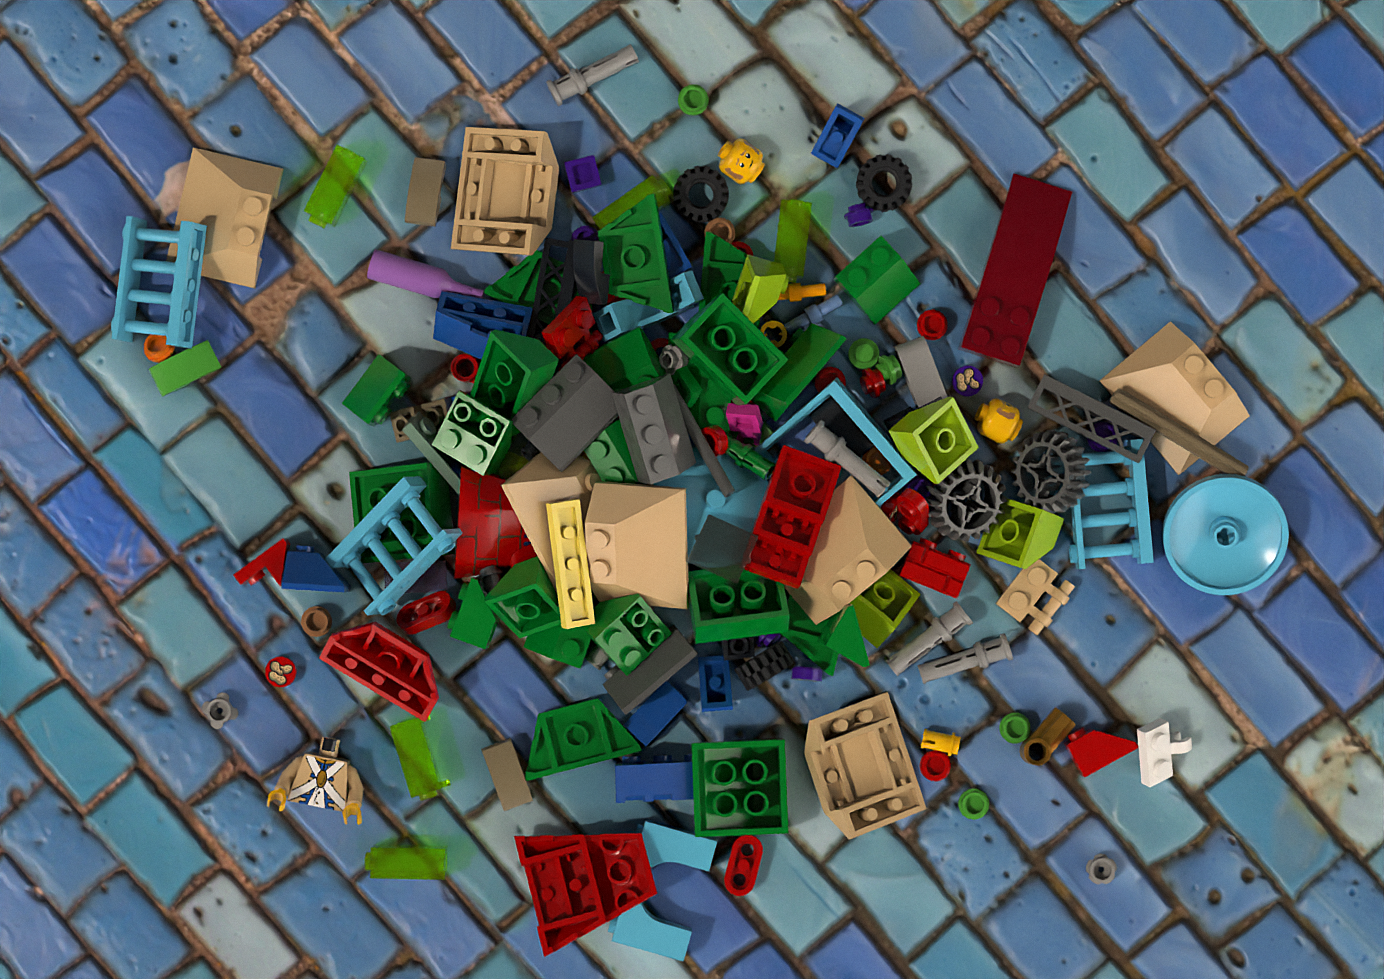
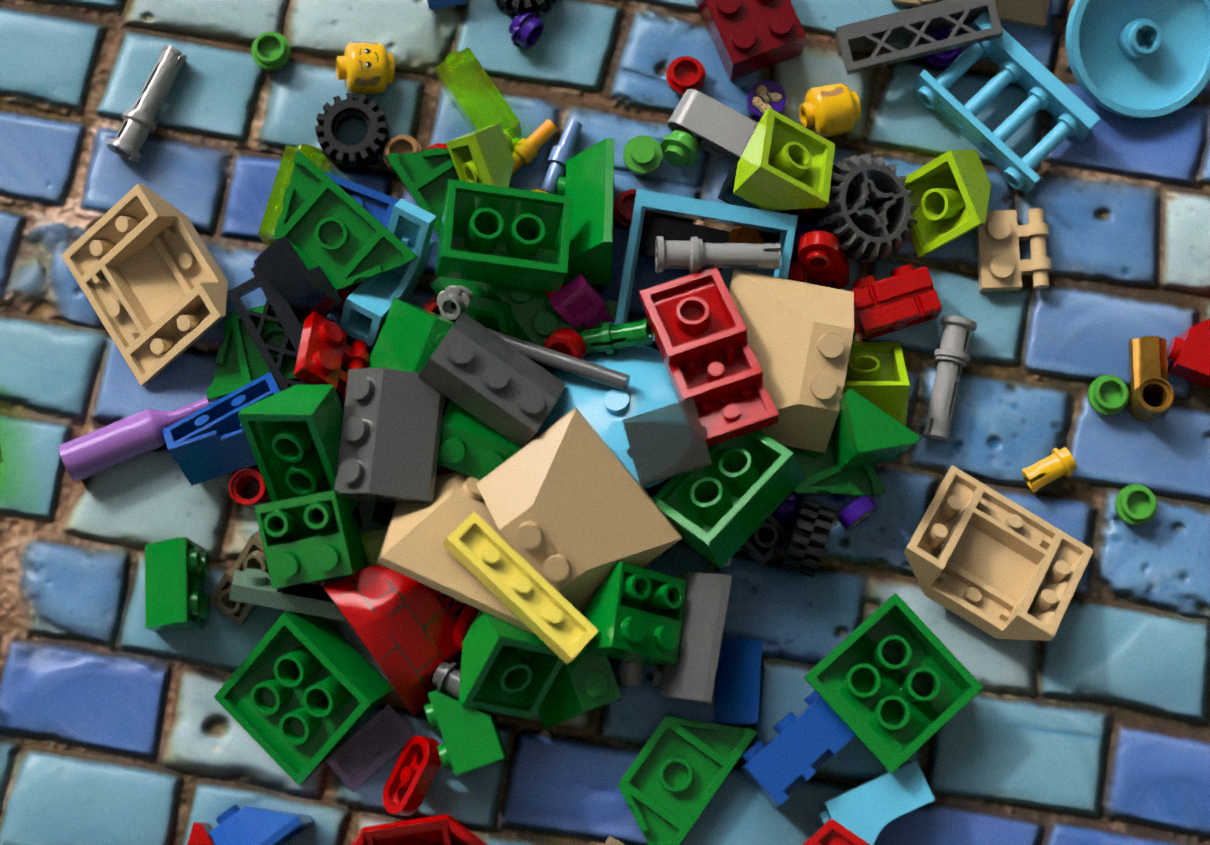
camera: 40 degrees left, 10 degrees down
medium azure fence [325,476,463,616] -> none
dark tan slope [405,157,446,227] -> none
dark purple plate [564,155,602,193] -> none
blue slope [698,655,733,712] -> none
red plate [724,835,763,896] -> none
green slope [833,235,921,325] -> none
red plate [860,368,886,398] -> none
light grey pin [918,633,1013,684] -> none
red tile [919,750,951,781] -> none
dark grey gear [1010,430,1092,514] -> none

